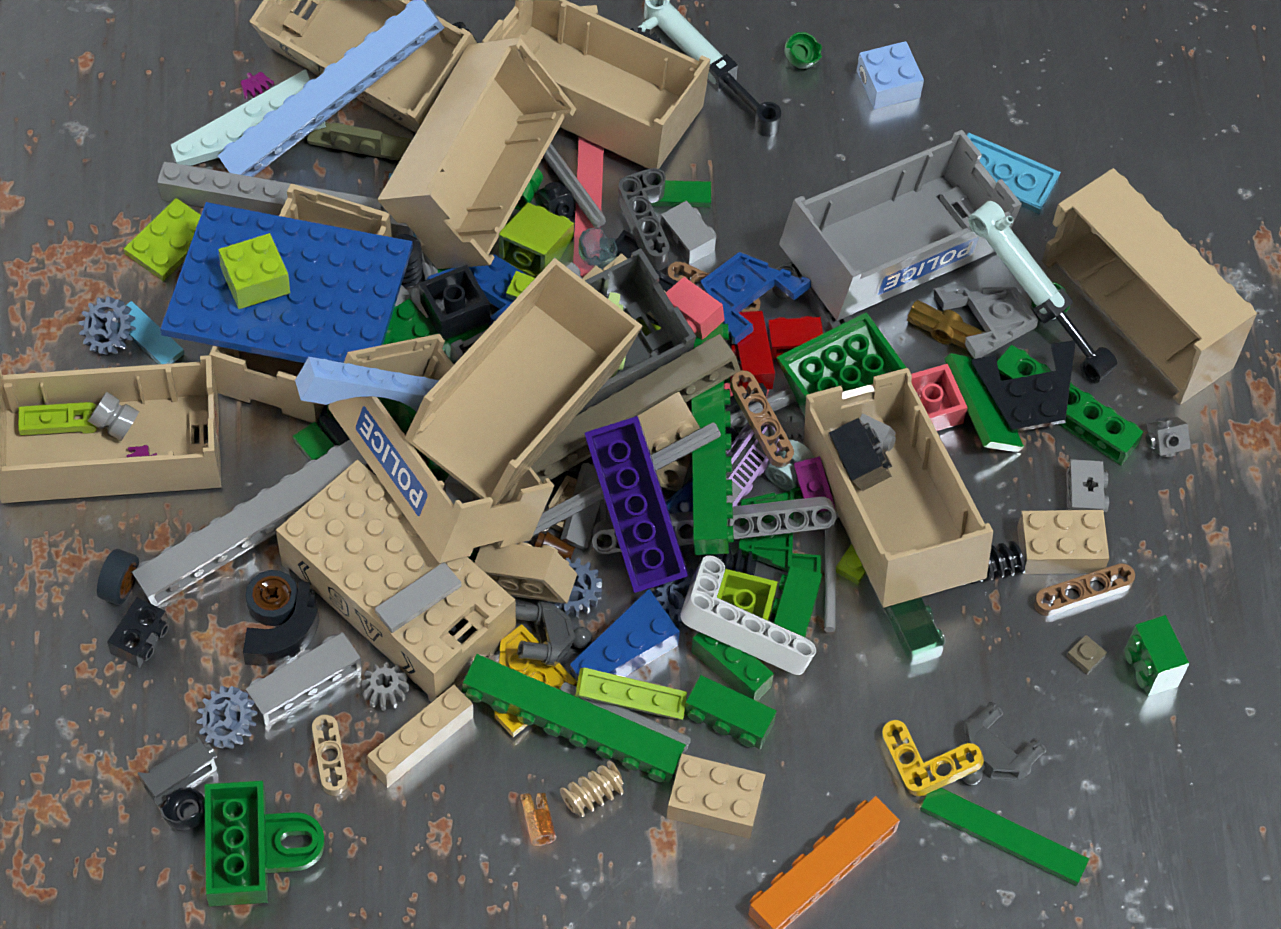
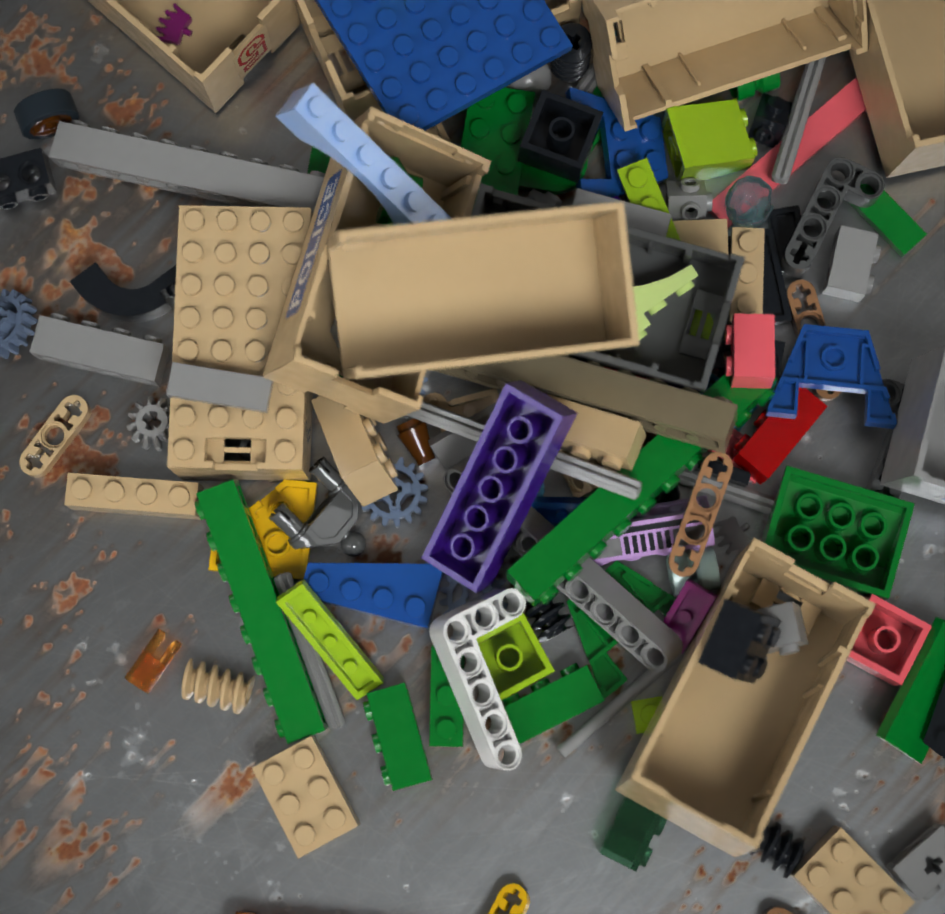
camera: 55 degrees right, 20 degrees up
wheel [245,570,298,626] -> none
red brick [767,316,823,360] -> none

